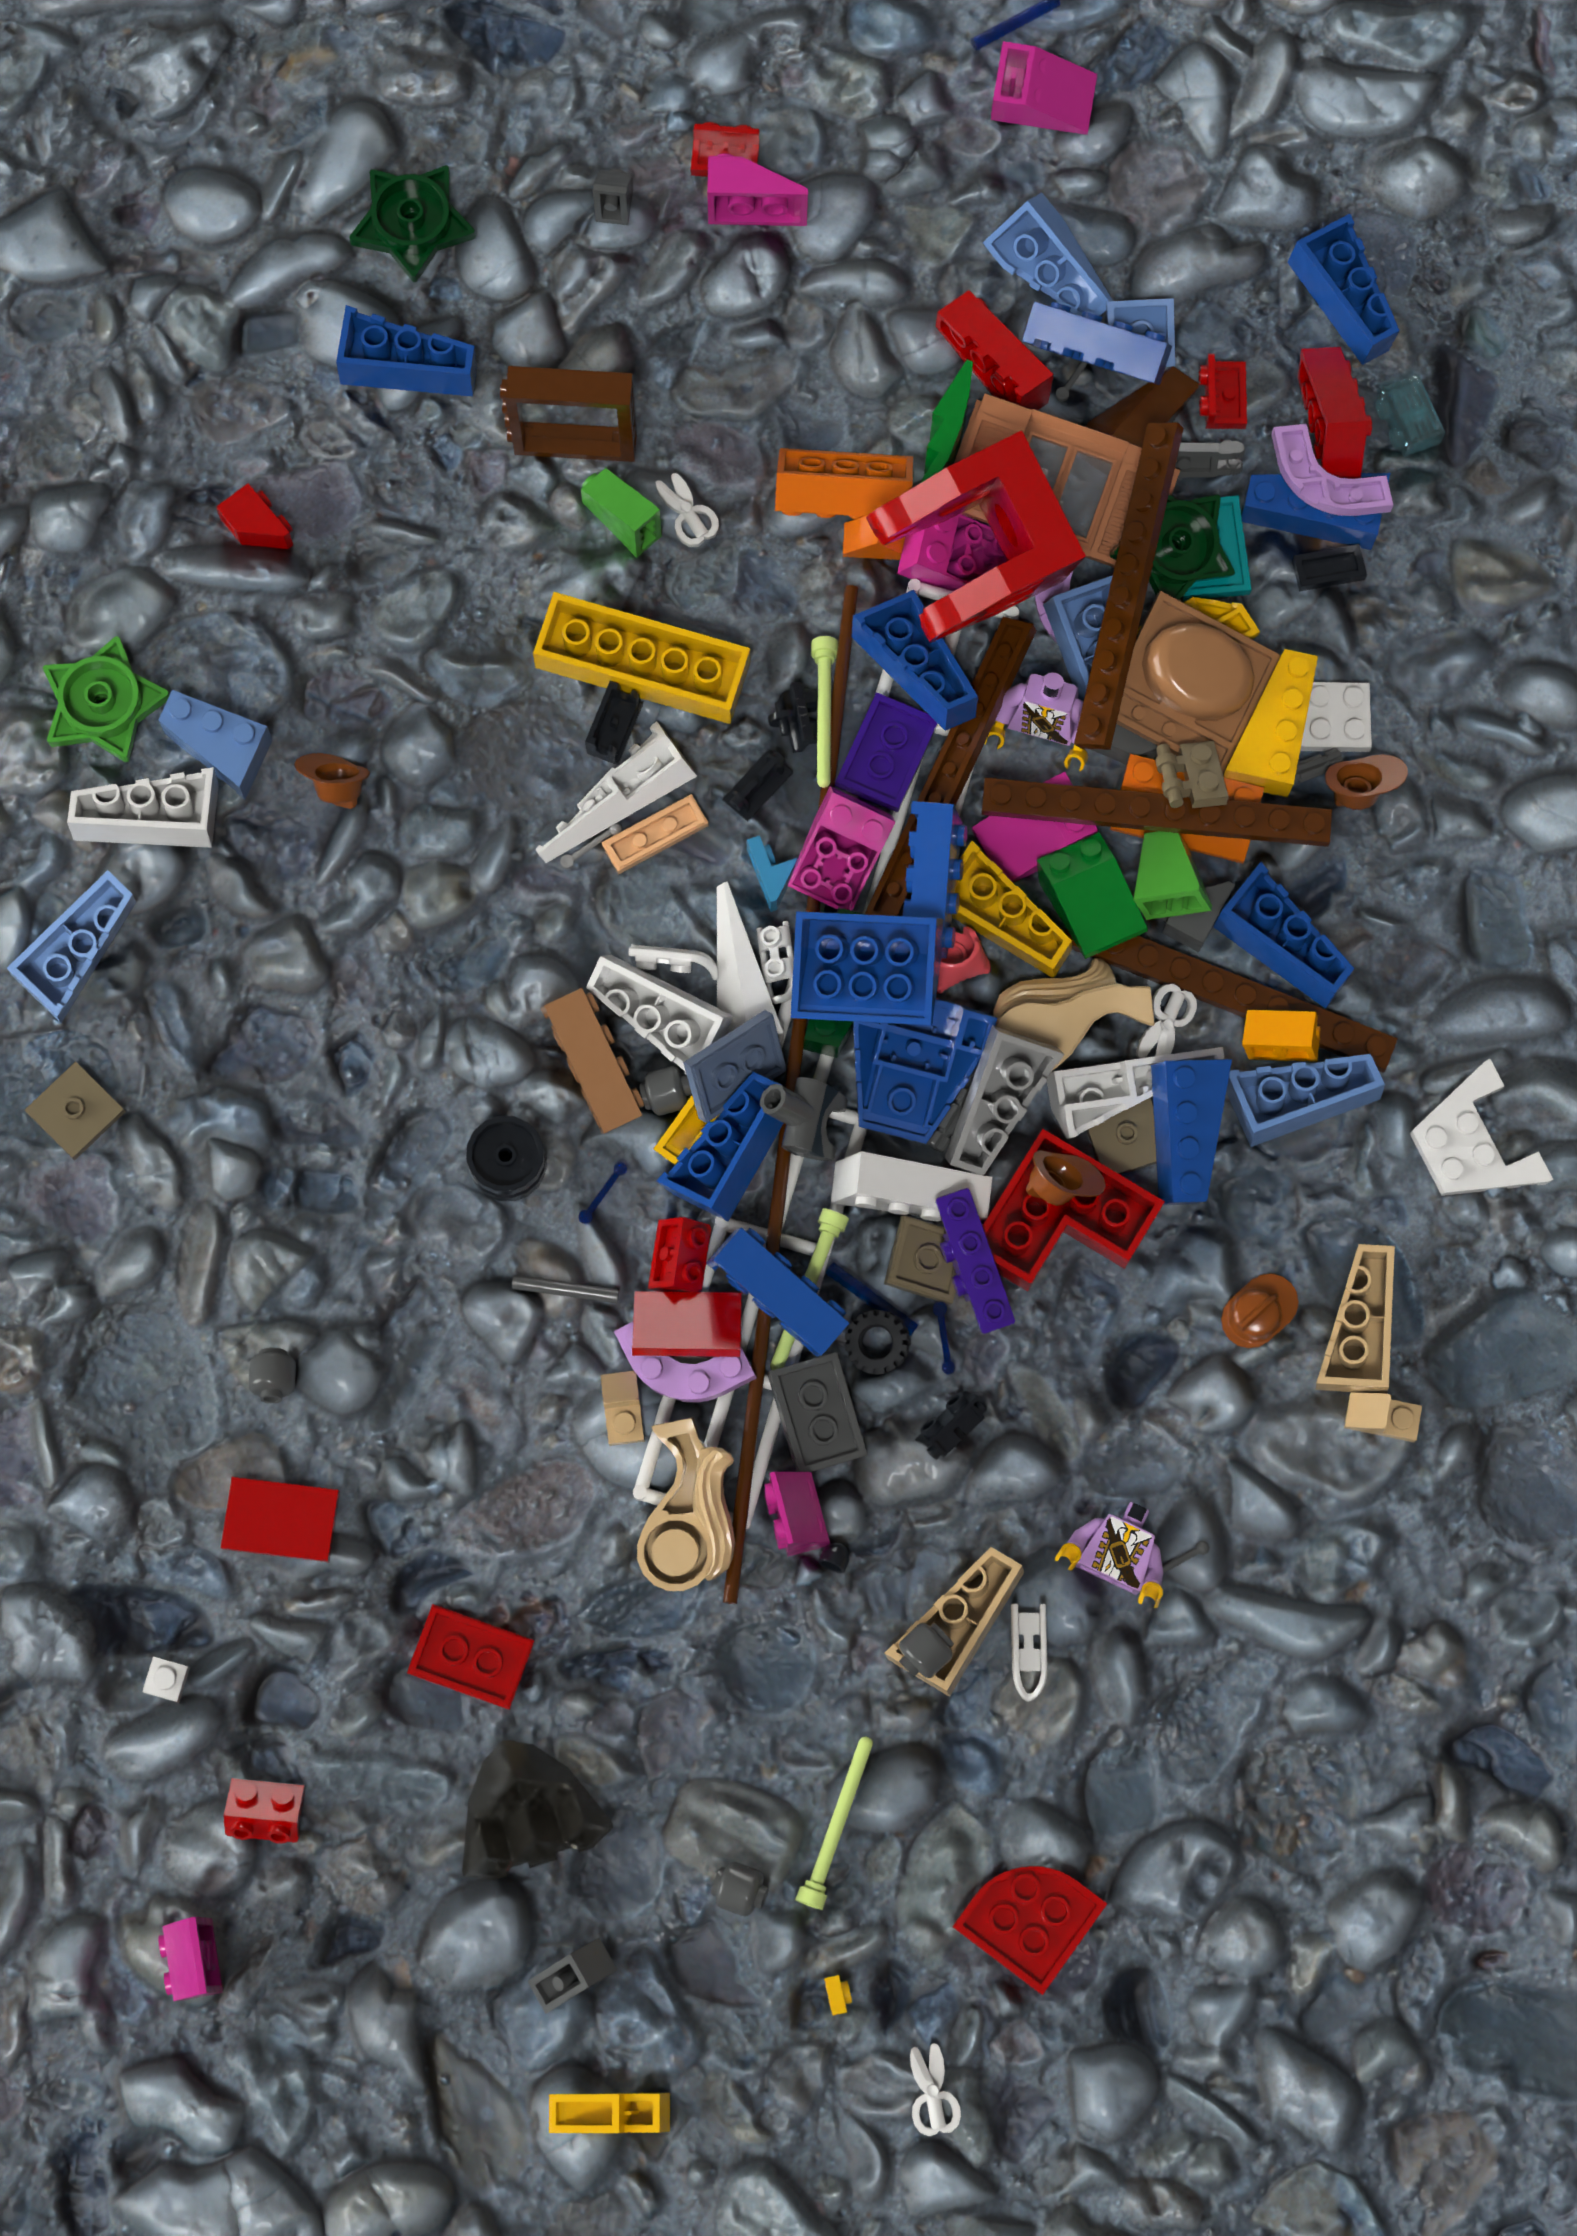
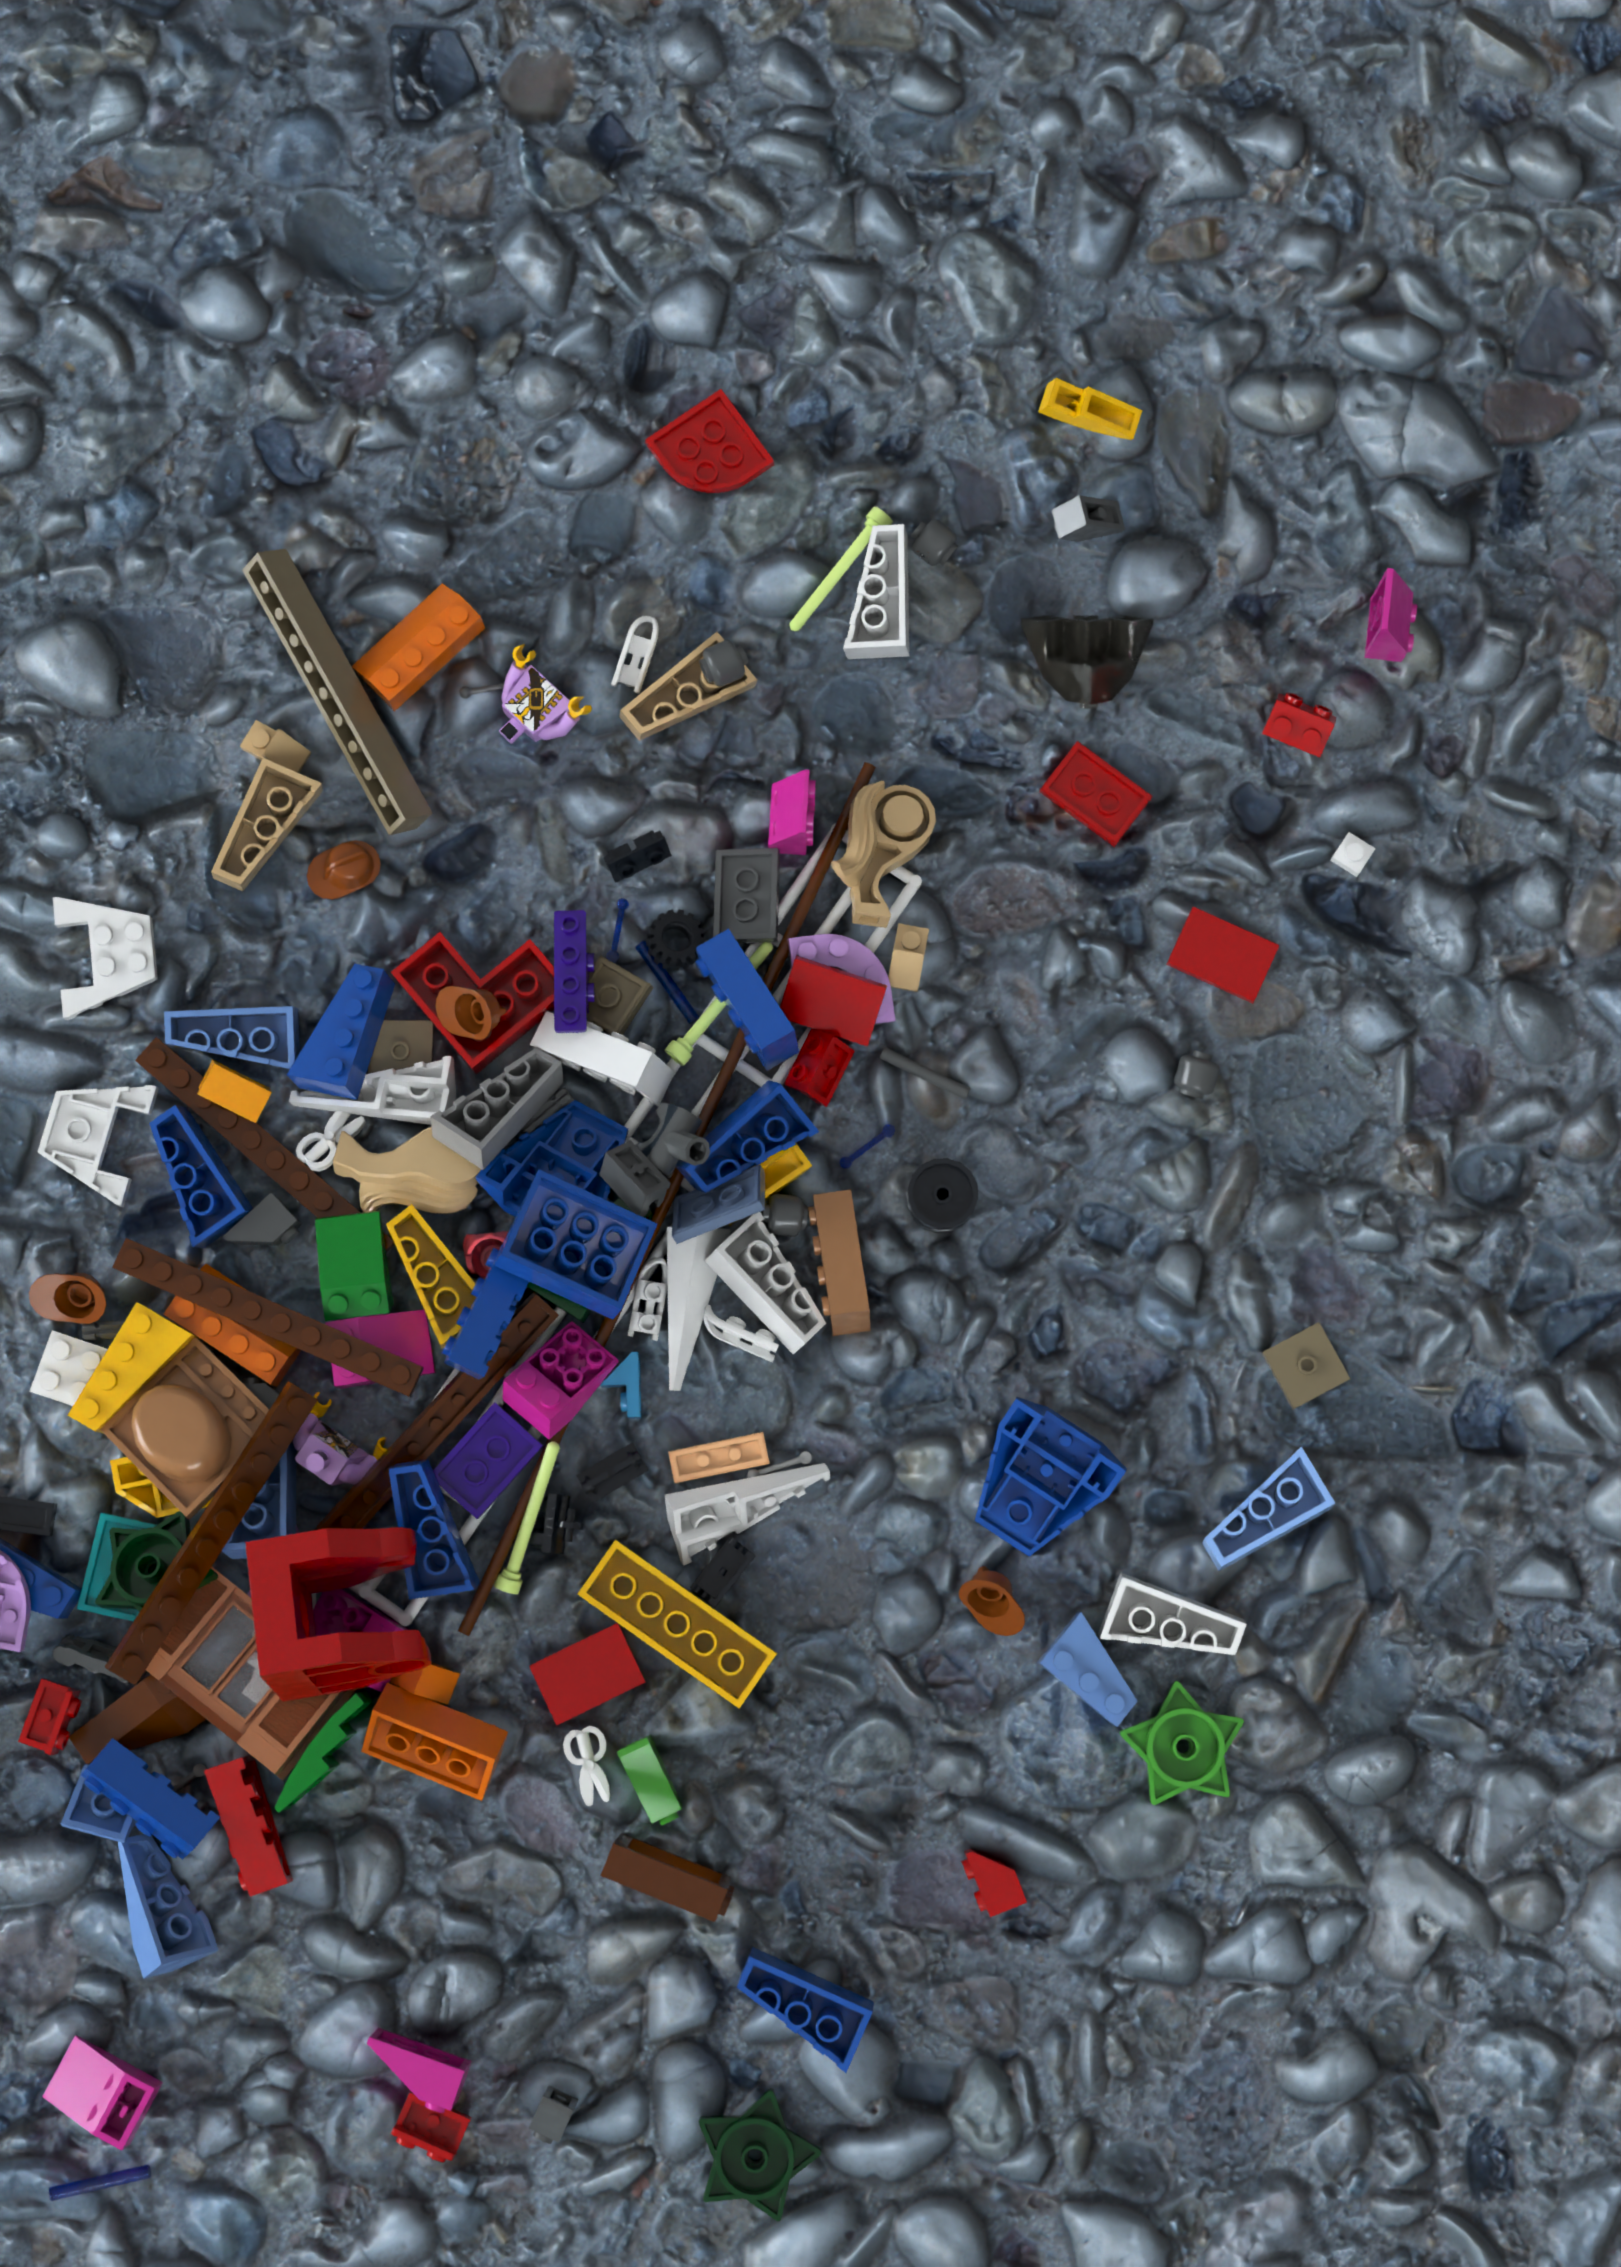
camera: 160 degrees left, 5 degrees up
black hinge [818,1543,850,1573] -> none
yellow plate [824,1975,852,2016] -> none
white piece [910,2043,961,2136] -> none
bright green slope [1133,831,1212,920] -> none
dark tan plate [1155,741,1229,808] -> none
none -> white wing [38,1085,159,1207]
none -> dark tan brick [242,549,433,835]
none -> orange slope [351,583,485,712]
none -> red tile [529,1623,646,1726]
none -> dark grey hinge [600,1140,671,1217]
none -> white wedge [843,524,909,659]
none -> blue wedge [975,1397,1127,1556]

